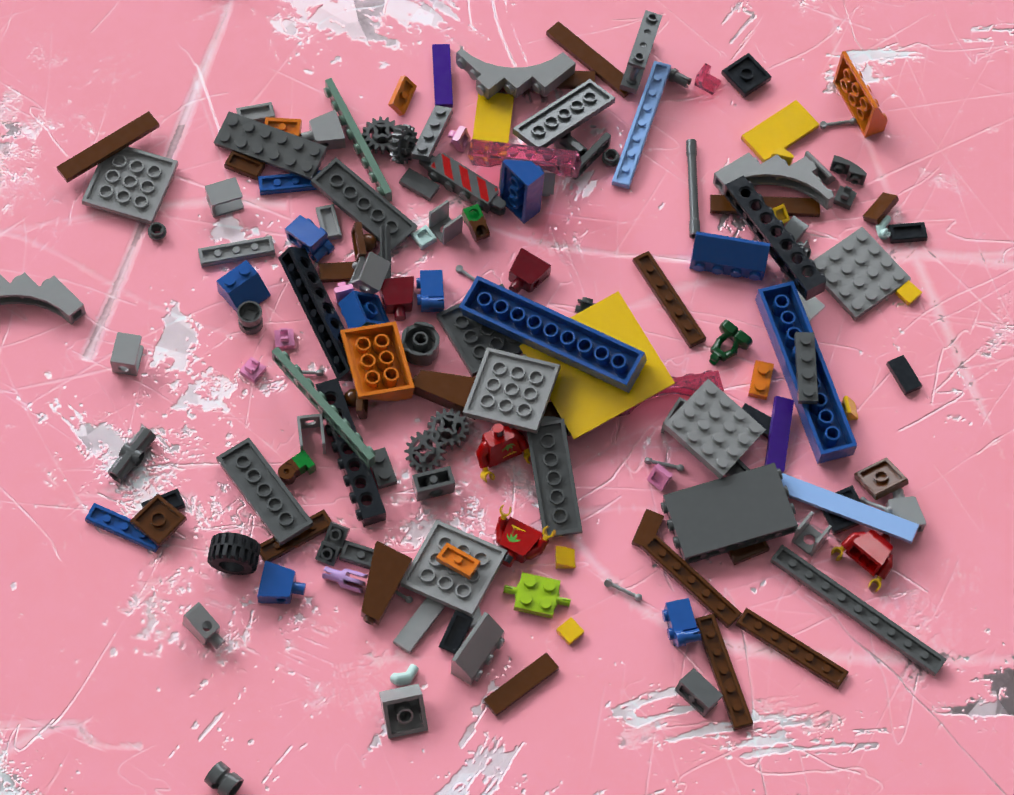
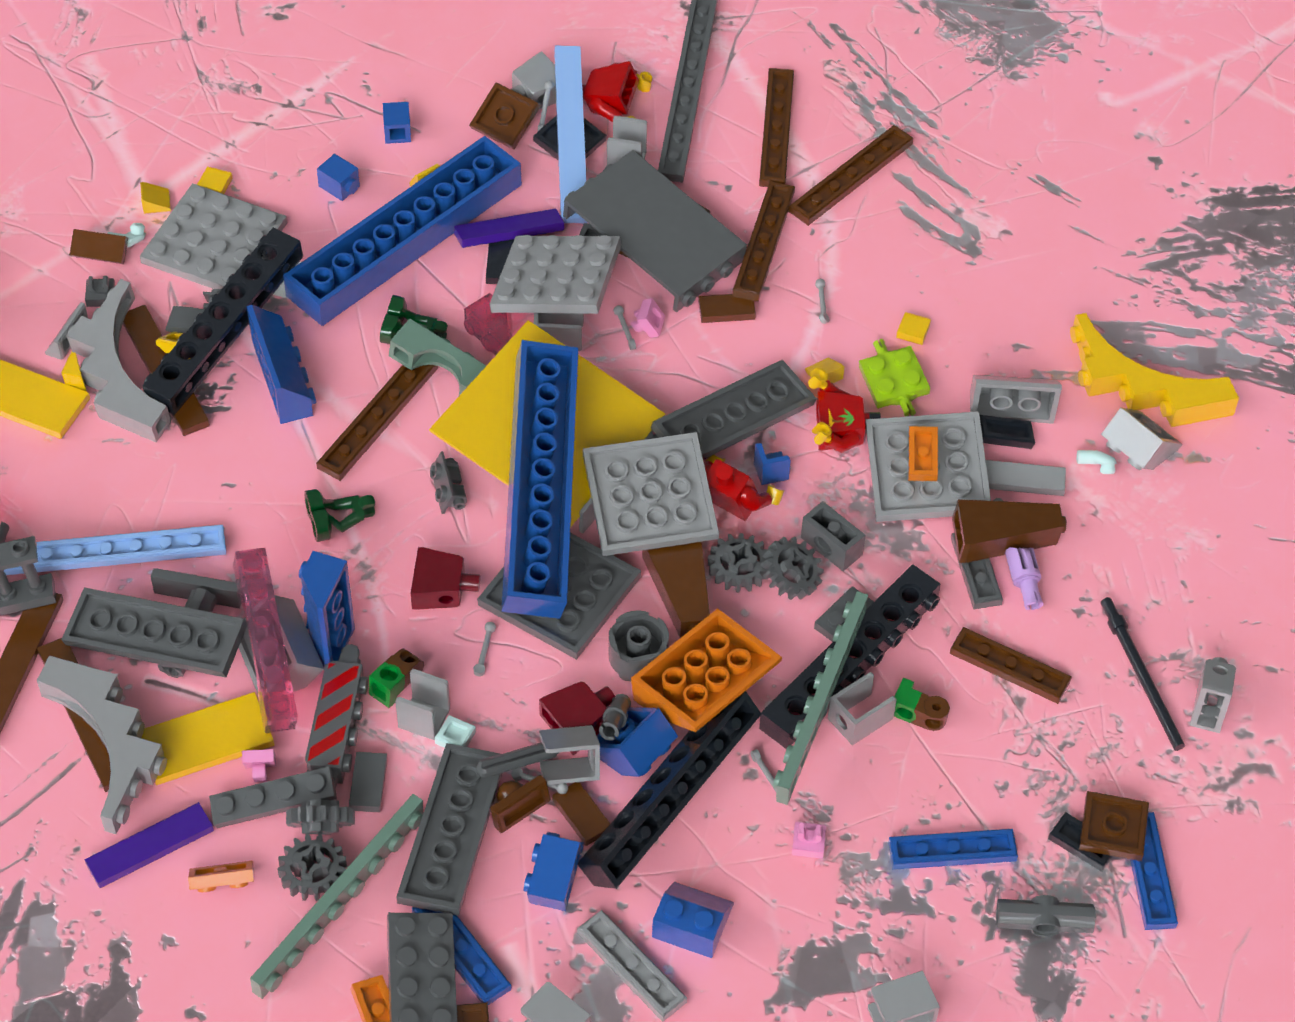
camera: 115 degrees left, 10 degrees down
black tyre [207,532,261,575] -> none
dark grey plate [216,438,314,546] -> none
dark grey wheel [237,301,263,335] -> none
blue torso [257,561,306,604] -> none
bright pink tile [274,328,295,350] -> none
light grey torso [300,110,346,150] -> none
light grey tile [315,204,342,241] -> none
dark grey slope [315,521,350,566] -> none
bright pink tile [334,282,354,307] -> none
reddish brown tile [344,389,368,419] -> none
blue hinge [416,270,444,312] -> none
reddish brown tile [483,652,559,716] -> none
dark grey plate [602,149,620,166] -> none
blue hinge [662,598,701,647] -> none
dark grey hinge [675,668,723,717] -> none
dark grey piece [686,139,700,239] -> none
orange plate [748,360,774,400] -> none
dark grey plate [794,332,818,404] -> none
dark grey slope [830,155,867,186] -> none
black tile [886,355,922,395] -> none
black tile [887,222,928,244] -> none
none -> yellow slope [140,182,171,214]
none -> dark green piece [304,489,375,542]
none -> blue brick [317,153,360,201]
none -> blue brick [383,101,411,144]
none -> sand green arch [388,318,486,397]
none -> dark grey pin [599,694,631,740]
none -> blue panel [754,443,791,485]
none -> blue tile [888,829,1018,870]
none -> yellow arch [1070,313,1239,427]
none -> black bar [1100,597,1185,751]

